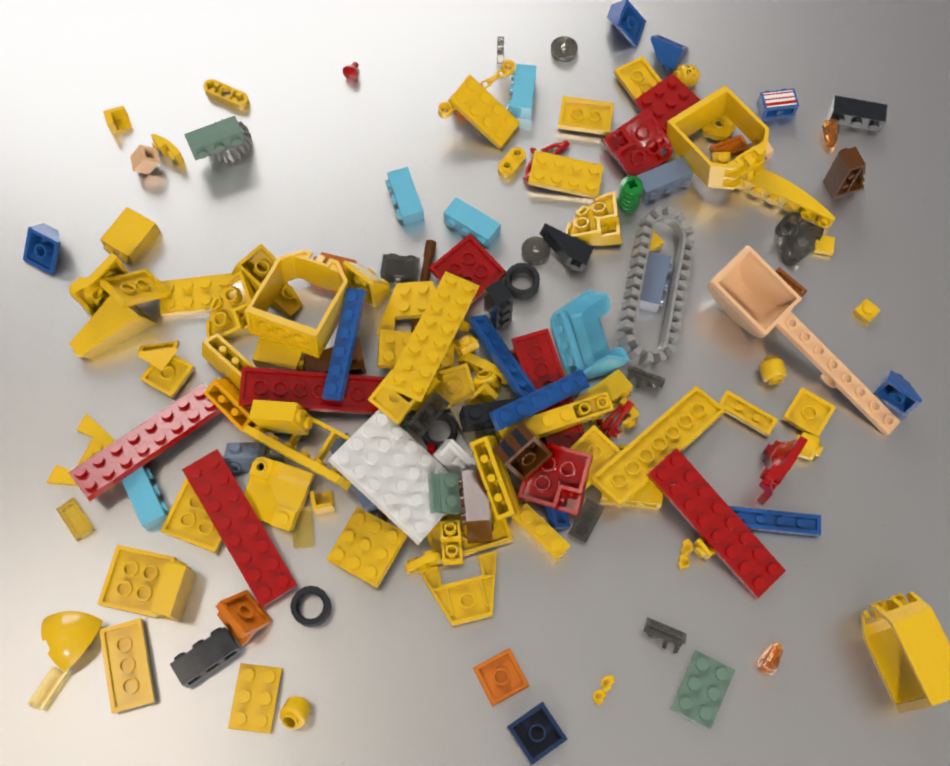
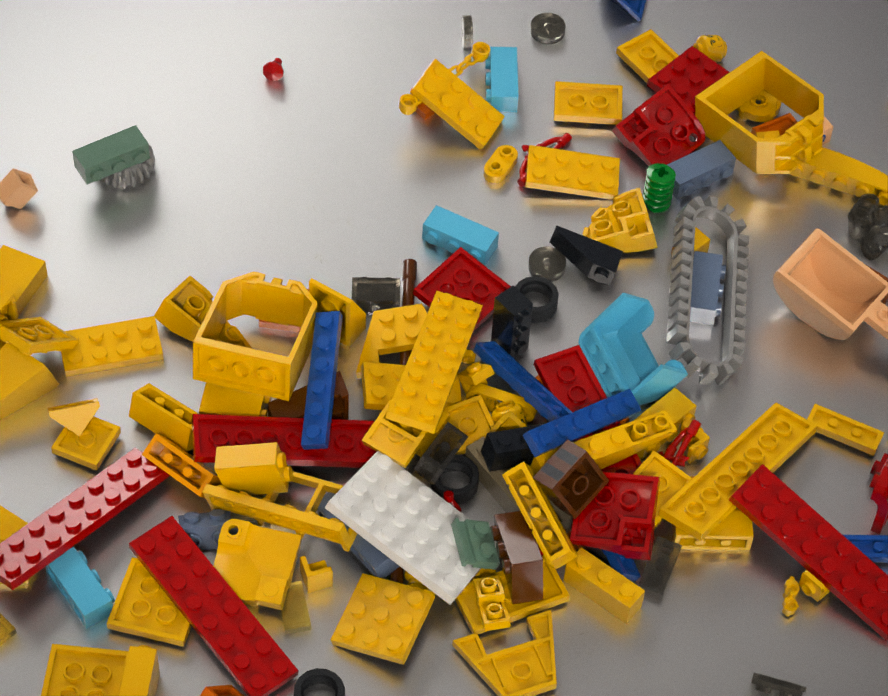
camera: 10 degrees left, 15 degrees down
yellow slope [150,134,185,165] -> none
yellow beam [203,79,250,110] -> none
yellow brick [206,270,255,340] -> none
medium azure brick [385,167,424,226] -> none
yellow plate [404,550,441,575] -> none
white hinge [432,439,478,479] -> none
clear smoke plate [627,365,666,389] -> none
blue slope [650,35,688,70] -> none
brick [756,88,799,120] -> none
yellow head [759,355,787,385] -> none

